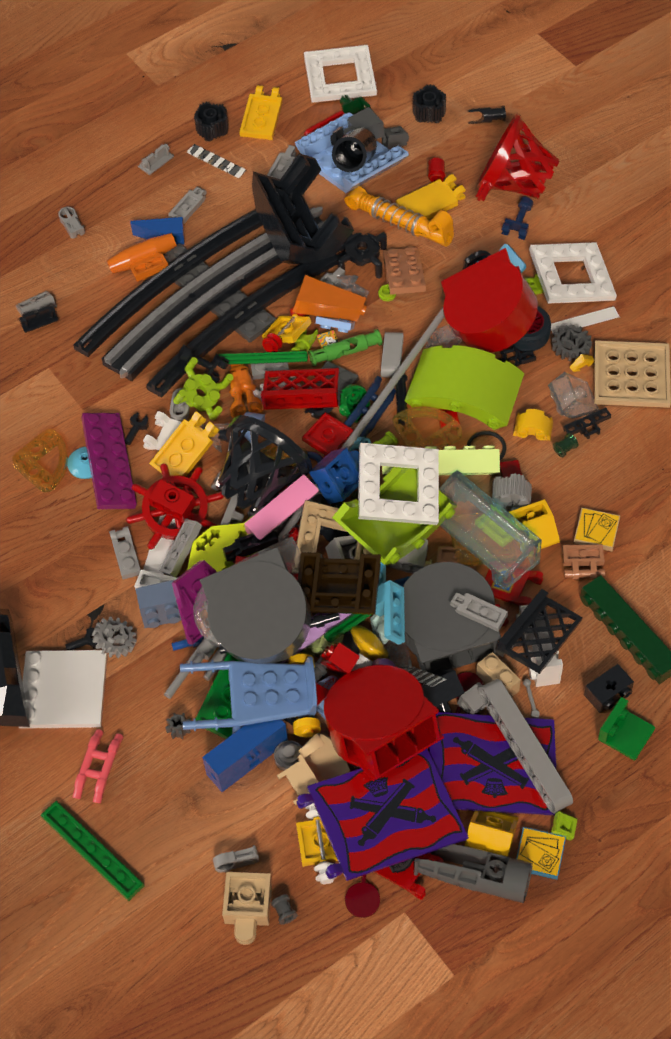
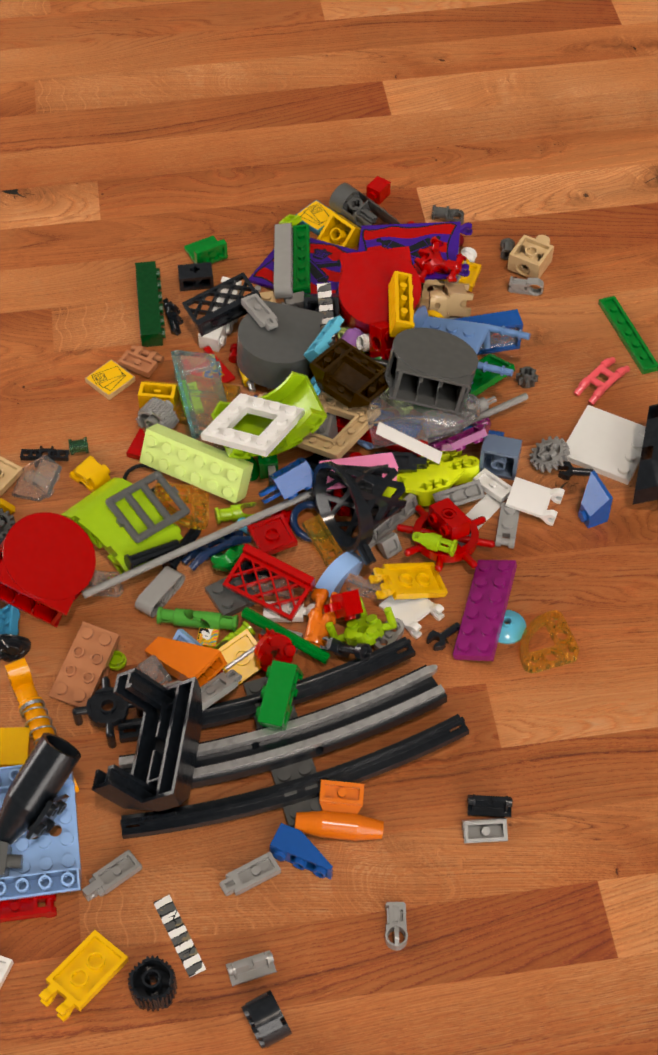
camera: 155 degrees left, 5 degrees down
none -> dark grey bar [105,471,190,543]
none -> black axle [124,539,181,570]
none -> black piece [163,298,184,336]
none -> light grey hinge [200,669,242,711]
none -> black brick [241,990,292,1049]
none -> red plate [254,632,296,672]
none -> green wedge [256,660,304,731]
none -> green tile [293,224,311,293]
none -> red brick [323,589,363,621]
none -> red brick [366,176,391,205]
none -> white sticker [376,422,442,464]
none -> yellow brick [388,271,415,337]
none -> lime piece [412,532,458,557]
none -> red piece [414,236,467,284]
none -> dark grey connector [431,205,464,224]
none -> white flag [505,477,565,526]
none -> slope [578,470,613,528]

